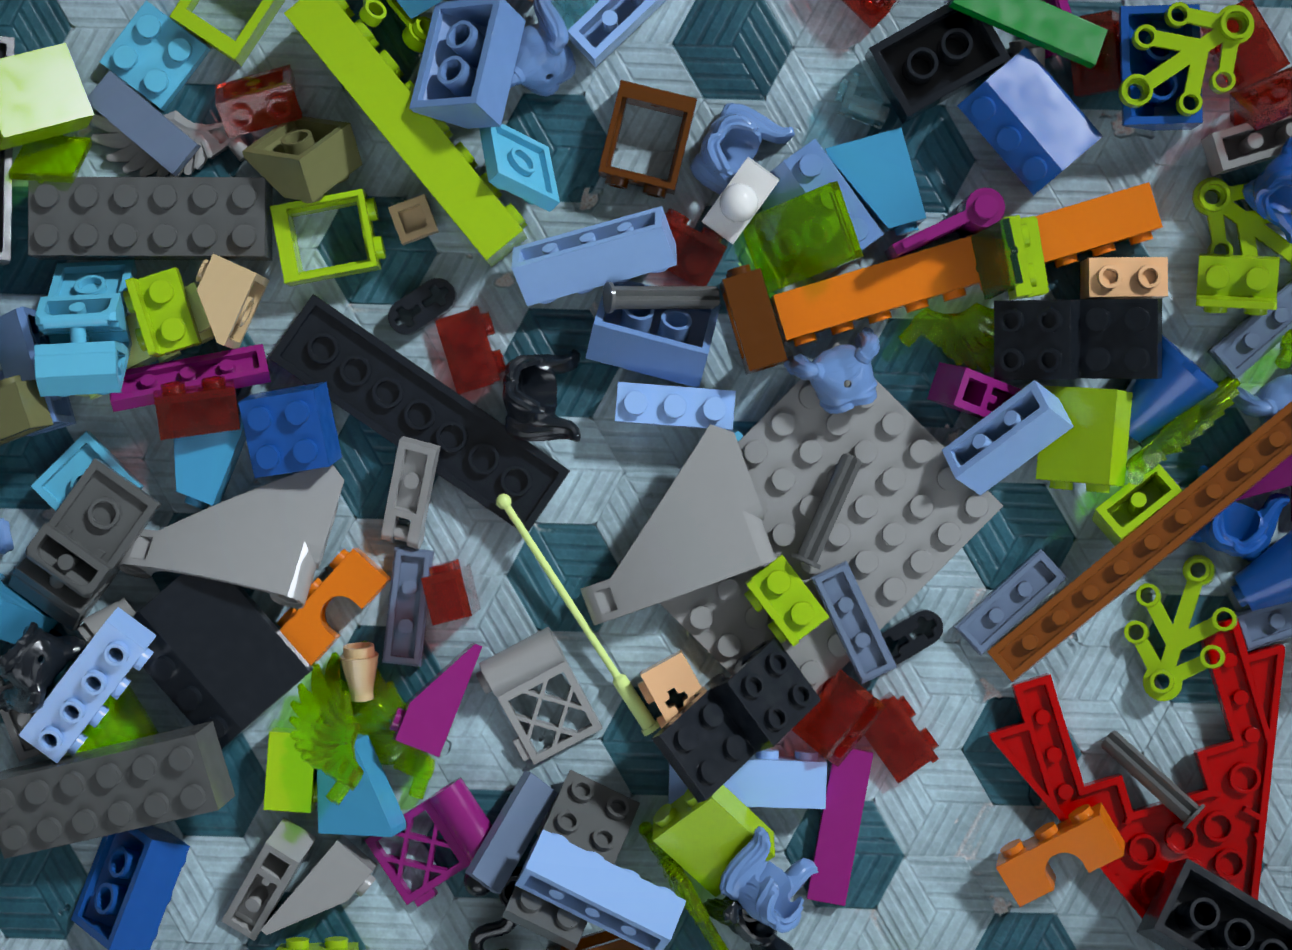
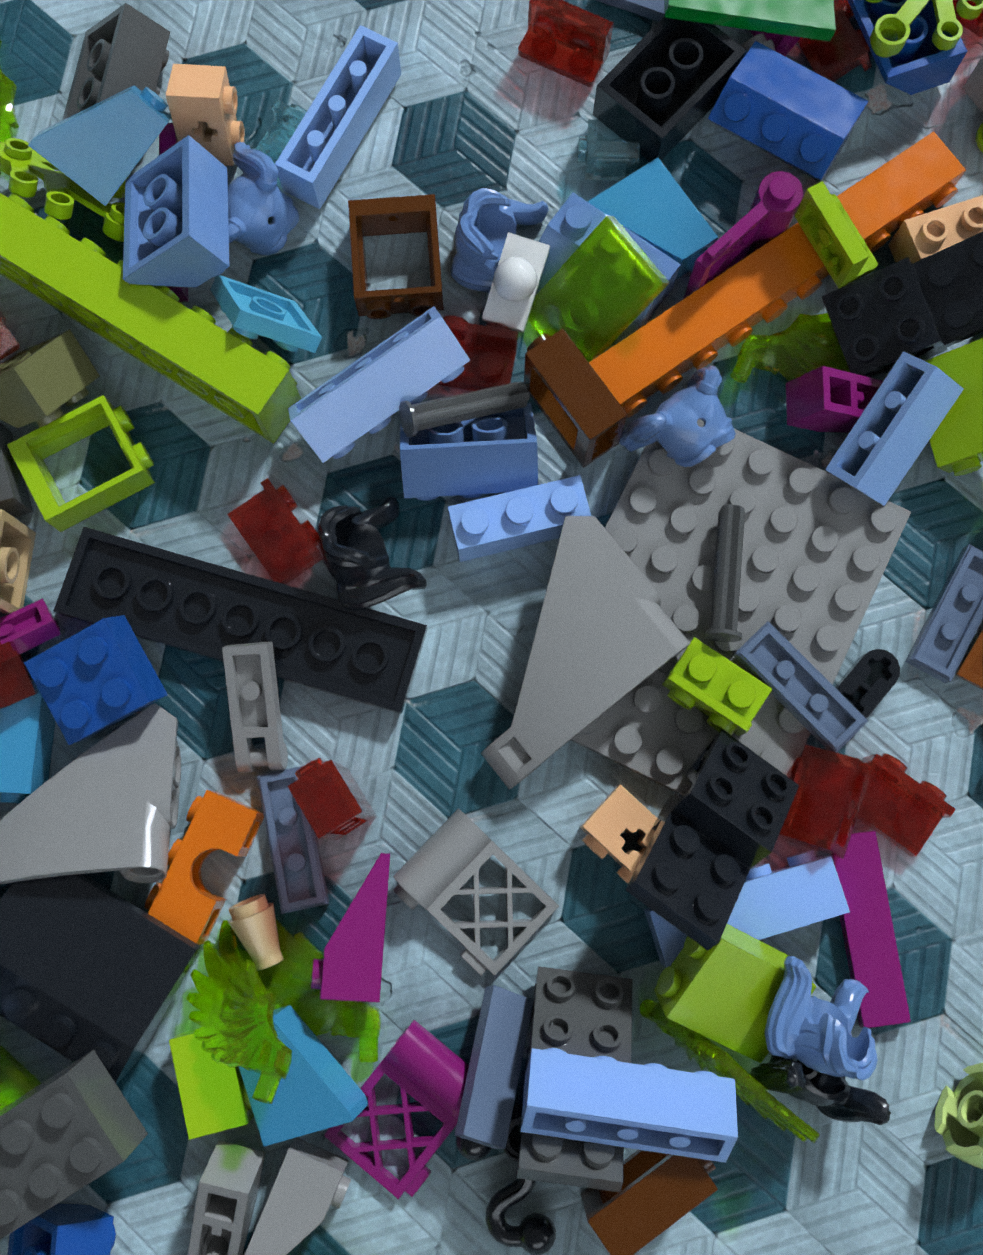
camera: 15 degrees left, 10 degrees down
tan plate [388,194,439,245] -> none
black beam [388,278,457,335] -> none
yellowish green piece [496,494,660,736] -> none
piece [971,218,1023,300] -> none

